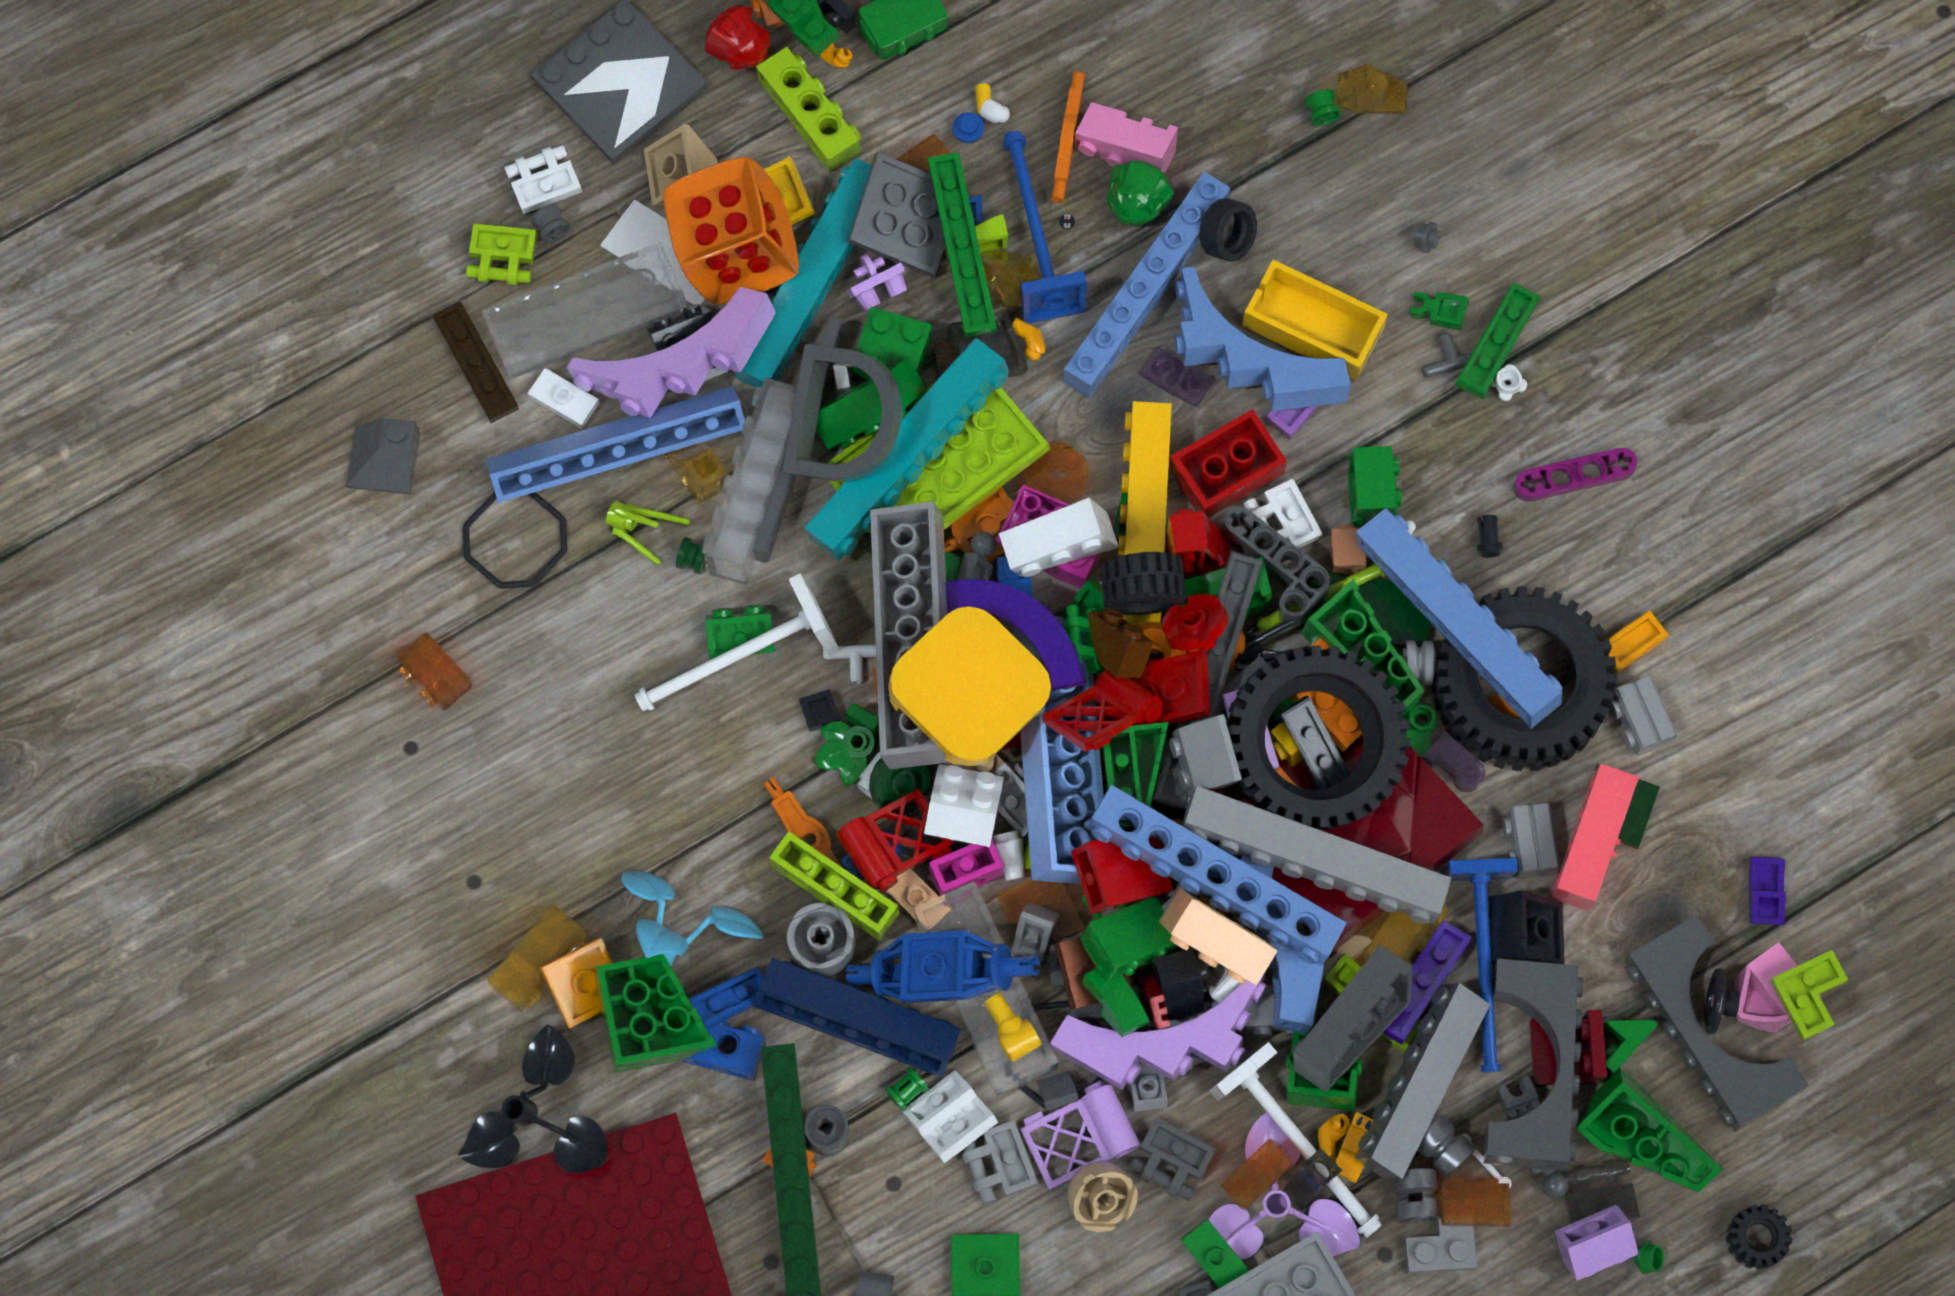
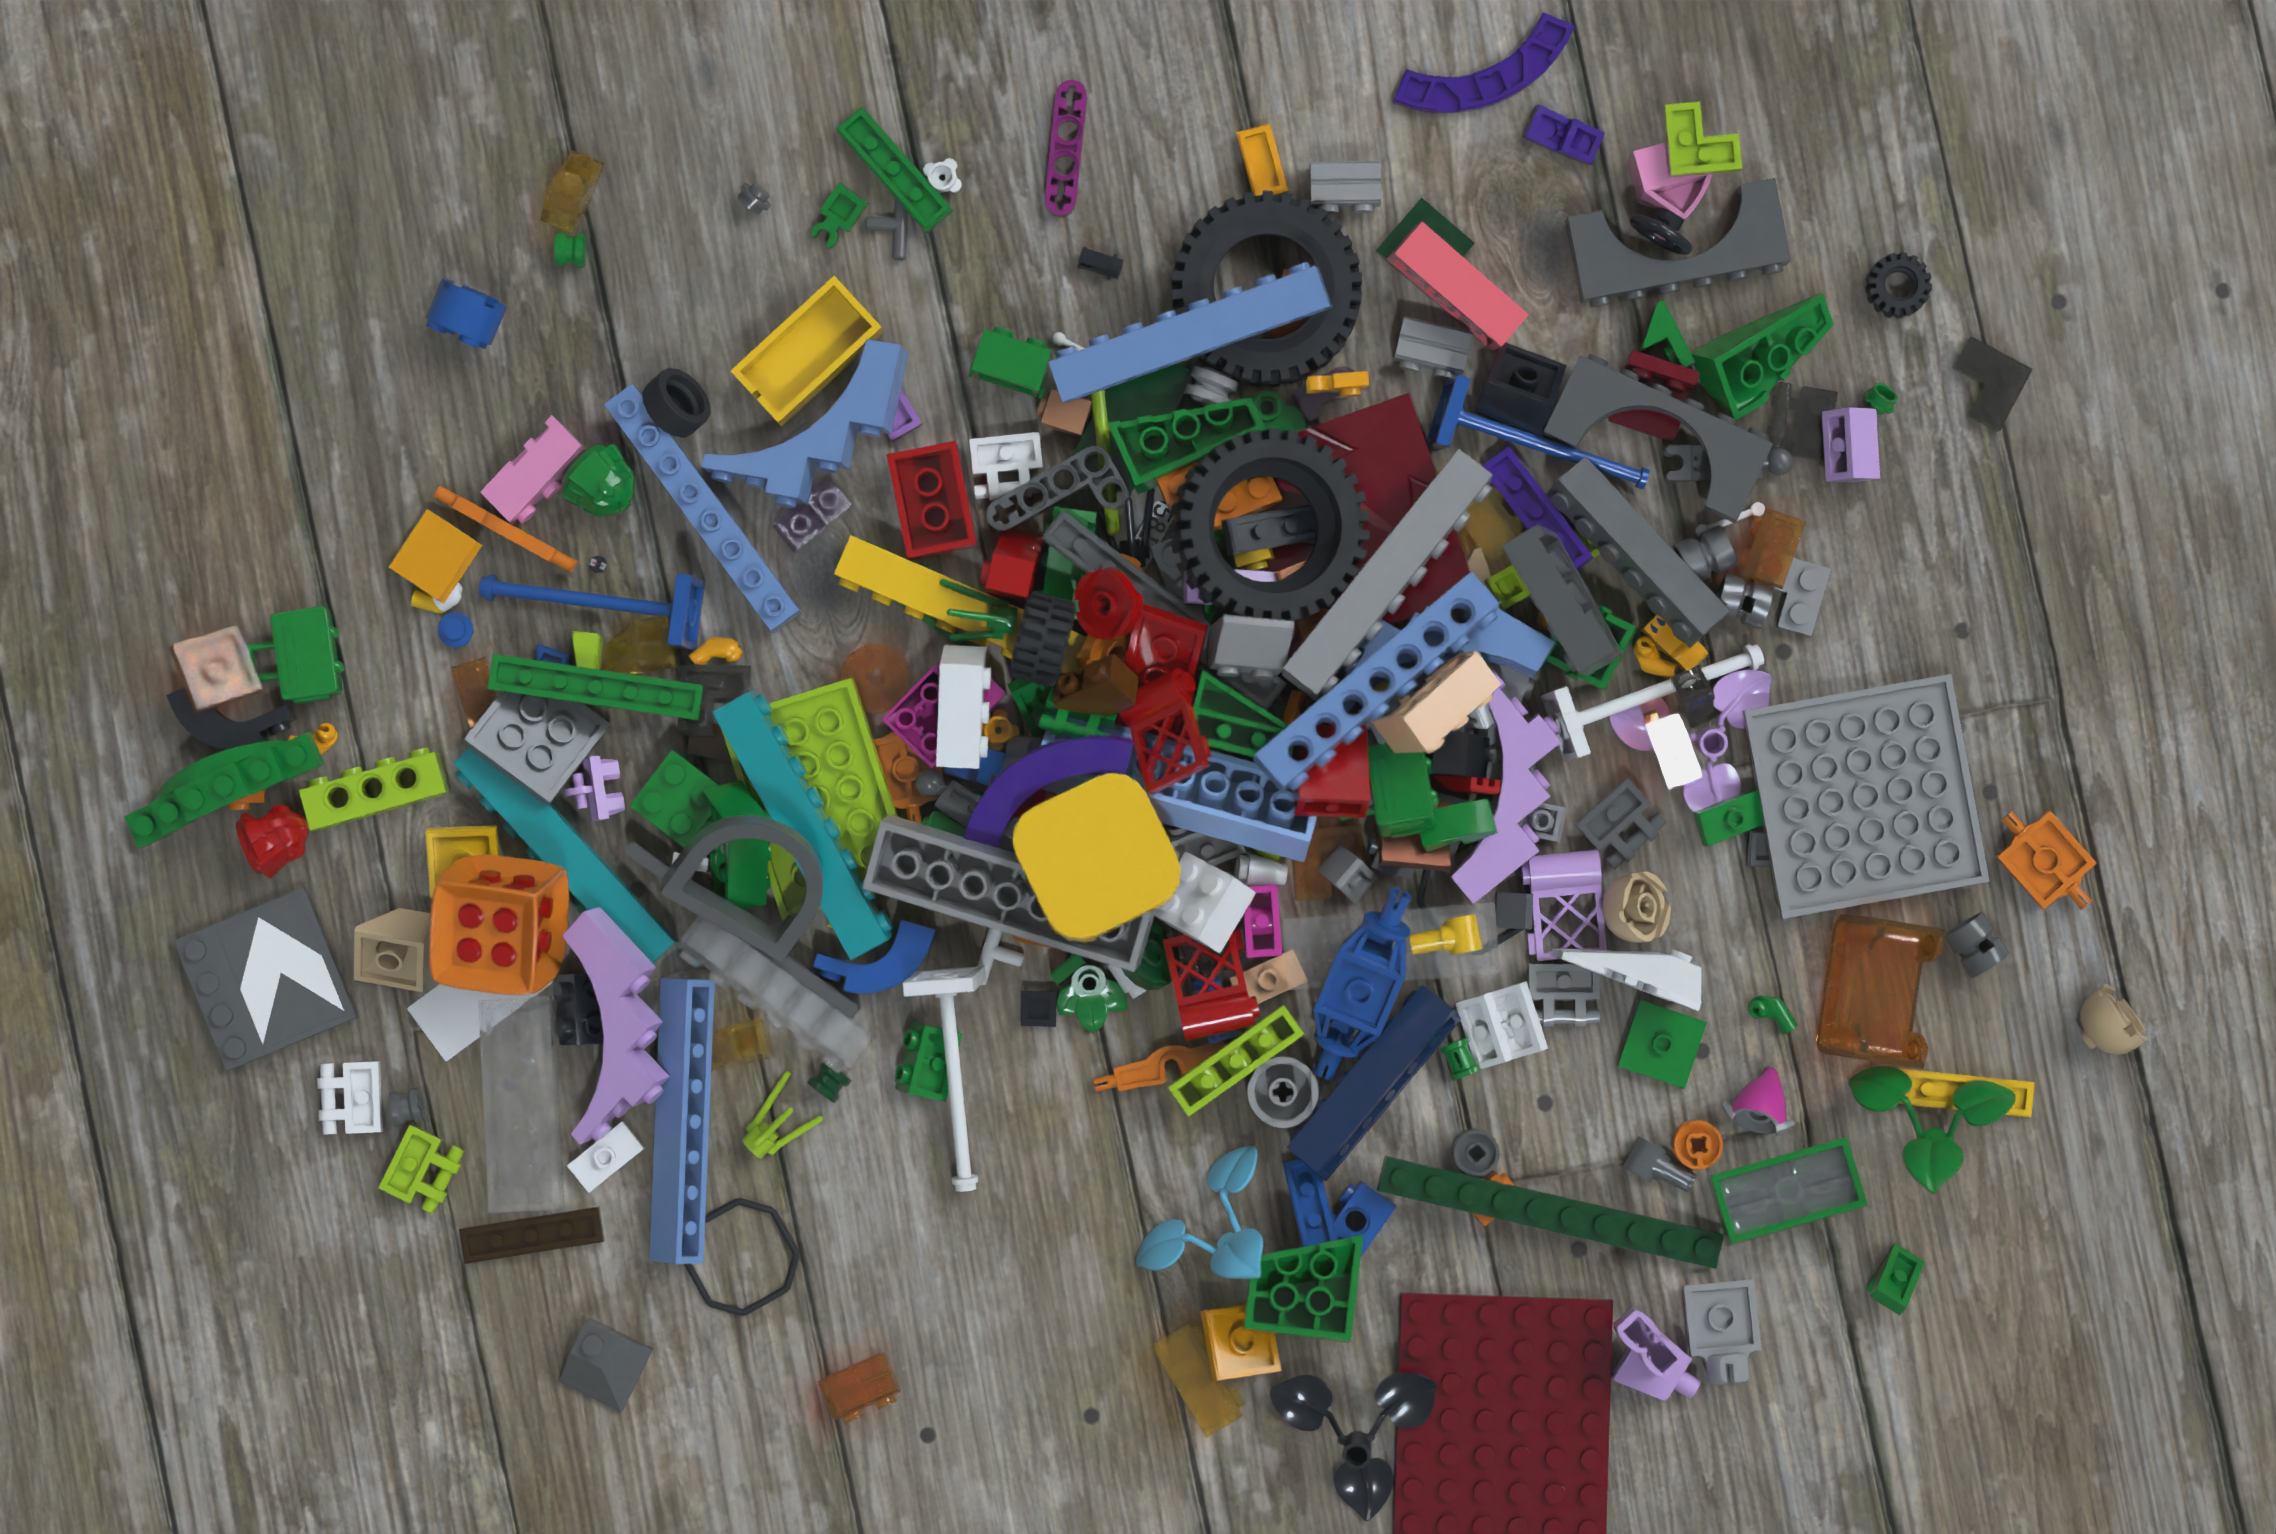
camera: 65 degrees left, 15 degrees up
none -> light orange tile [389,509,483,604]
none -> blue brick [426,278,508,349]
none -> blue arch [813,919,936,993]
none -> green plant [939,579,1018,641]
none -> light orange plate [982,709,1019,751]
none -> light orange plate [1305,371,1369,398]
none -> dark purple tile [1393,12,1576,114]
none -> white wedge [1550,948,1701,1011]

